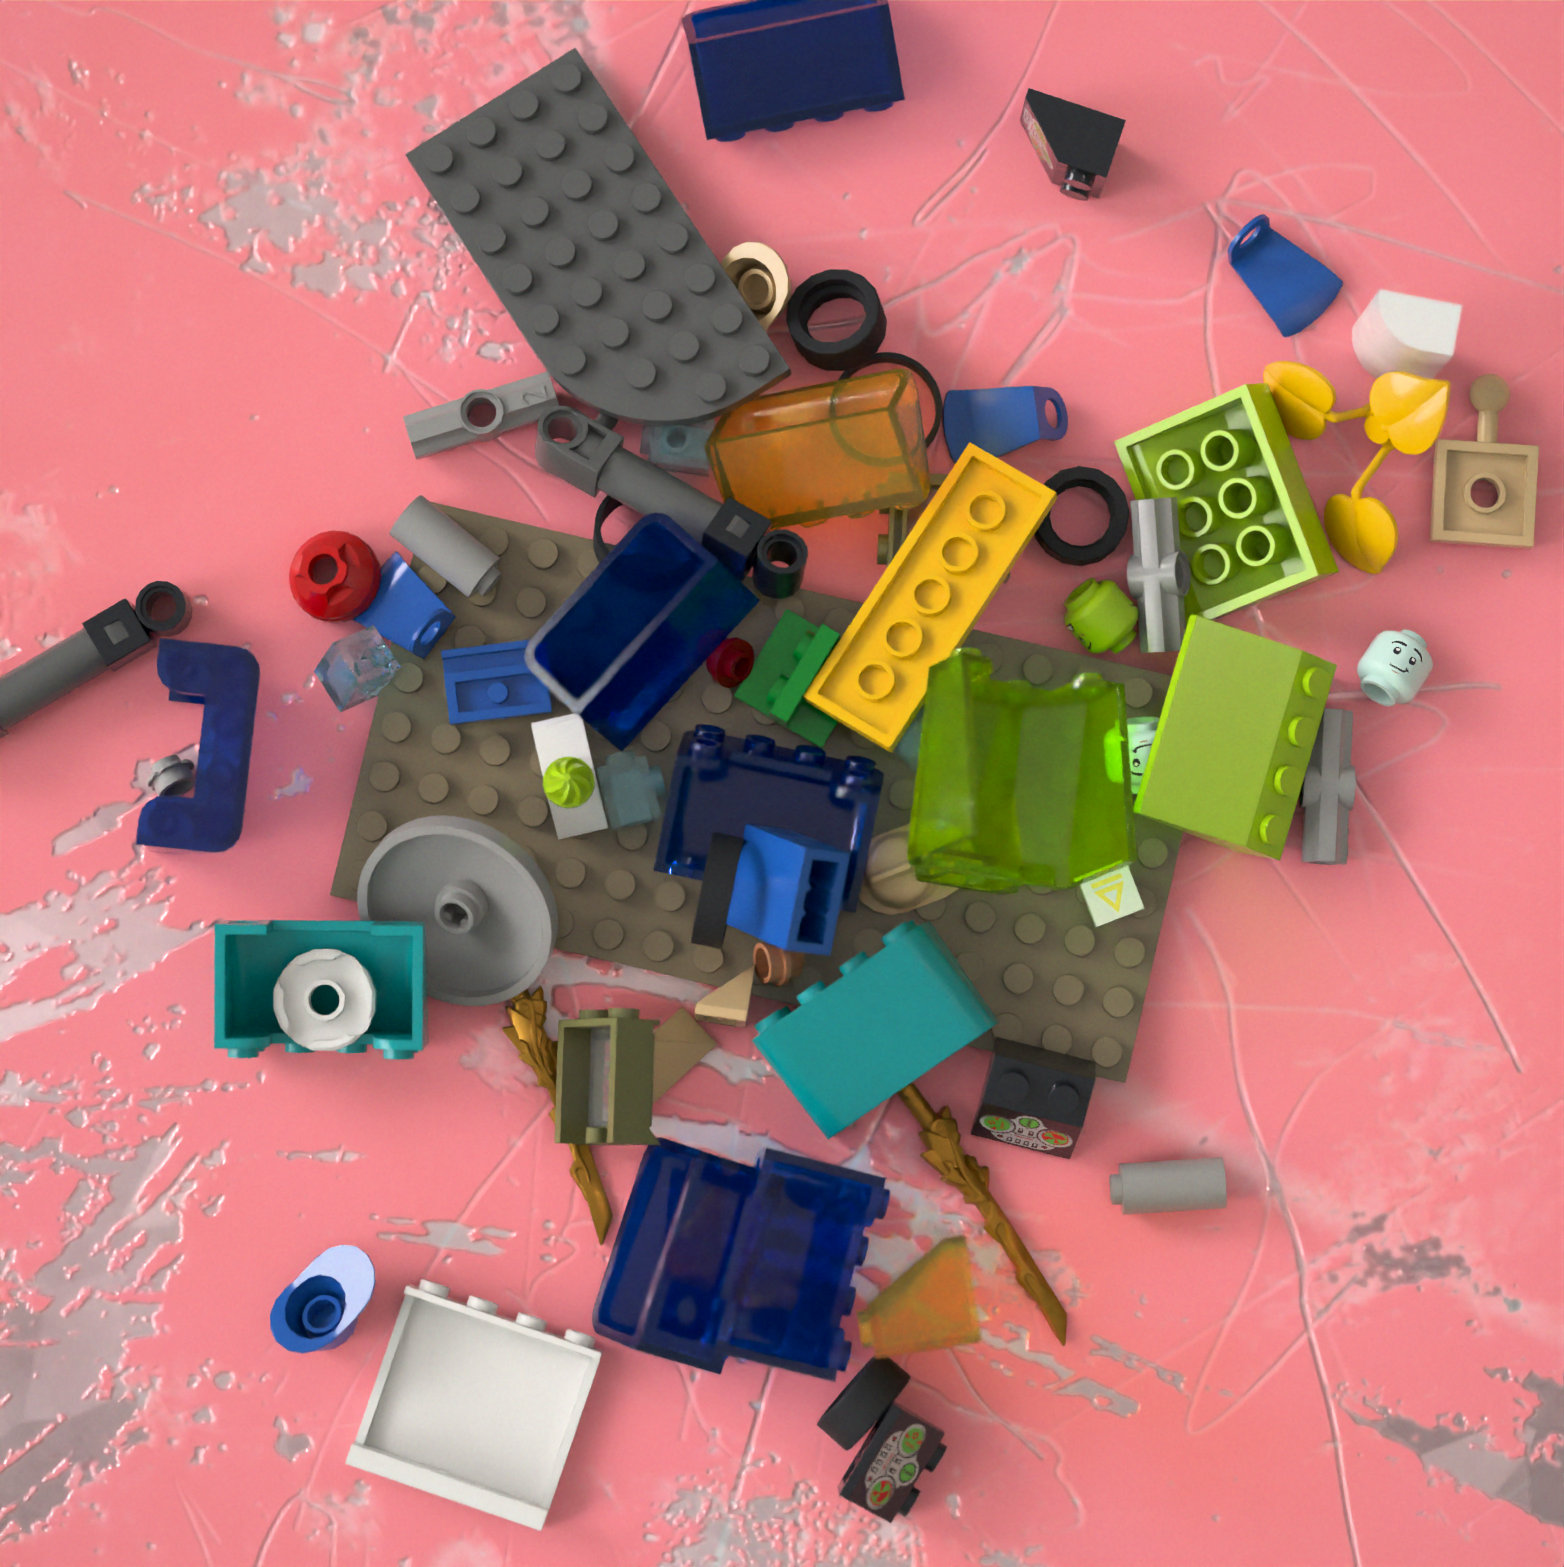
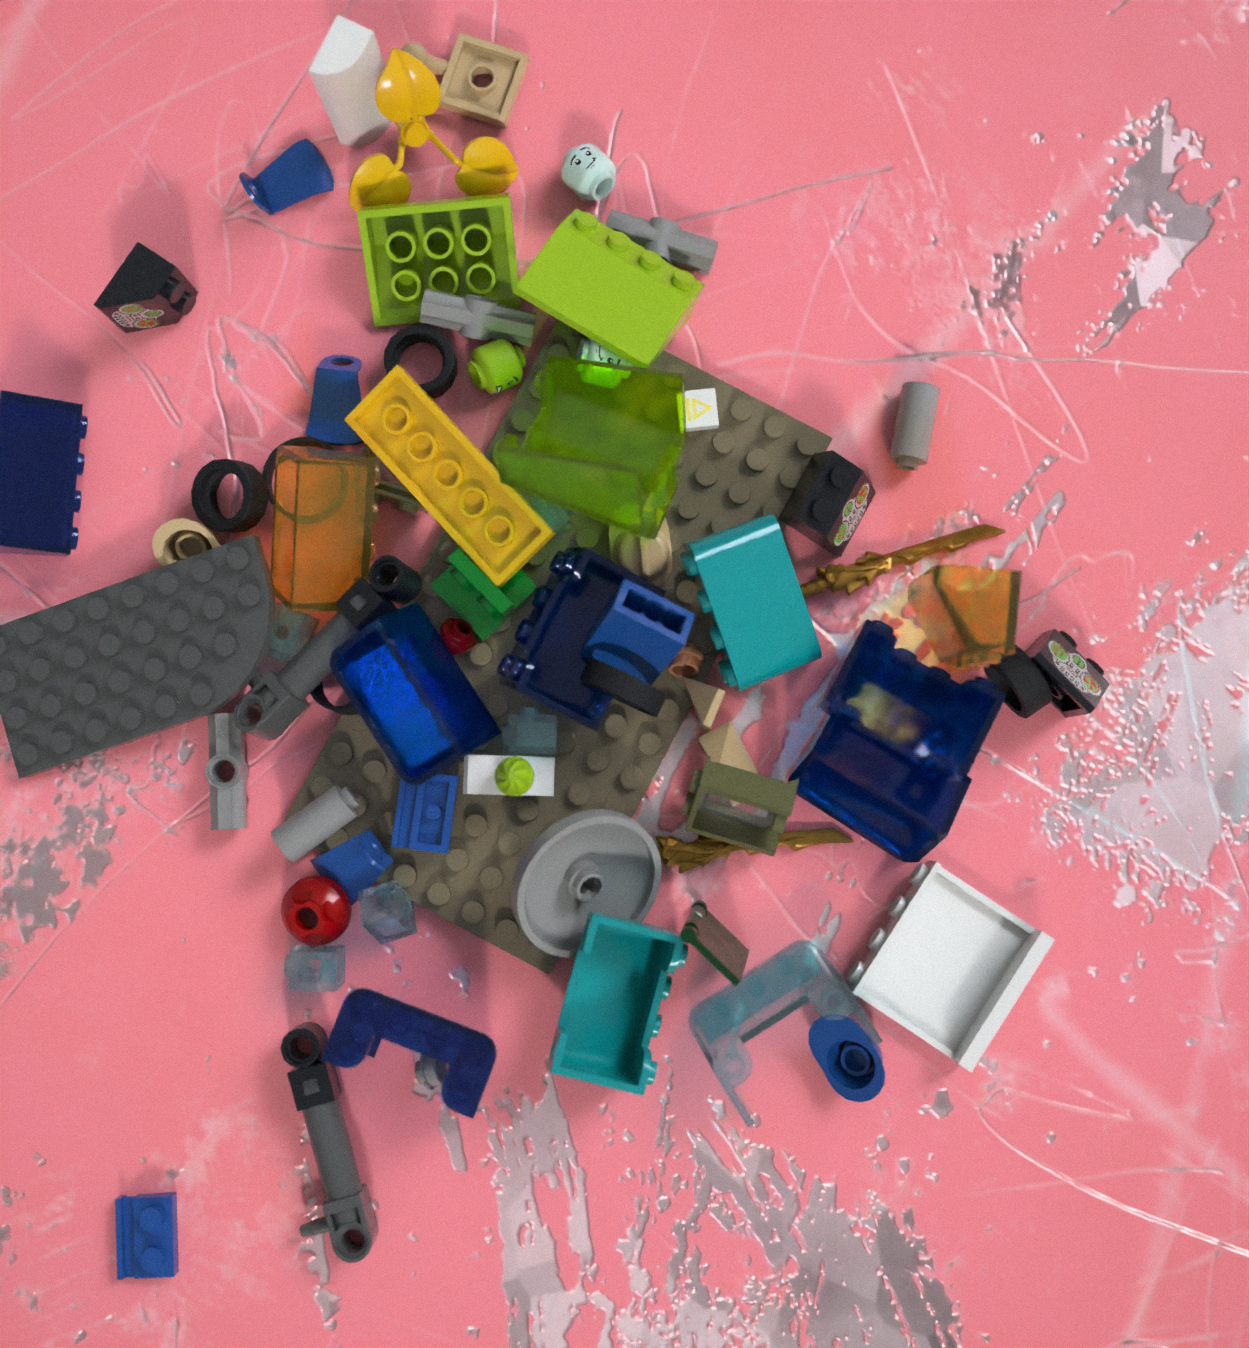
camera: 75 degrees left, 0 degrees up
white tile [273,949,377,1051] -> none
none -> clear light blue brick [284,945,346,992]
none -> piece [680,900,750,987]
none -> clear light blue windscreen [688,939,883,1128]

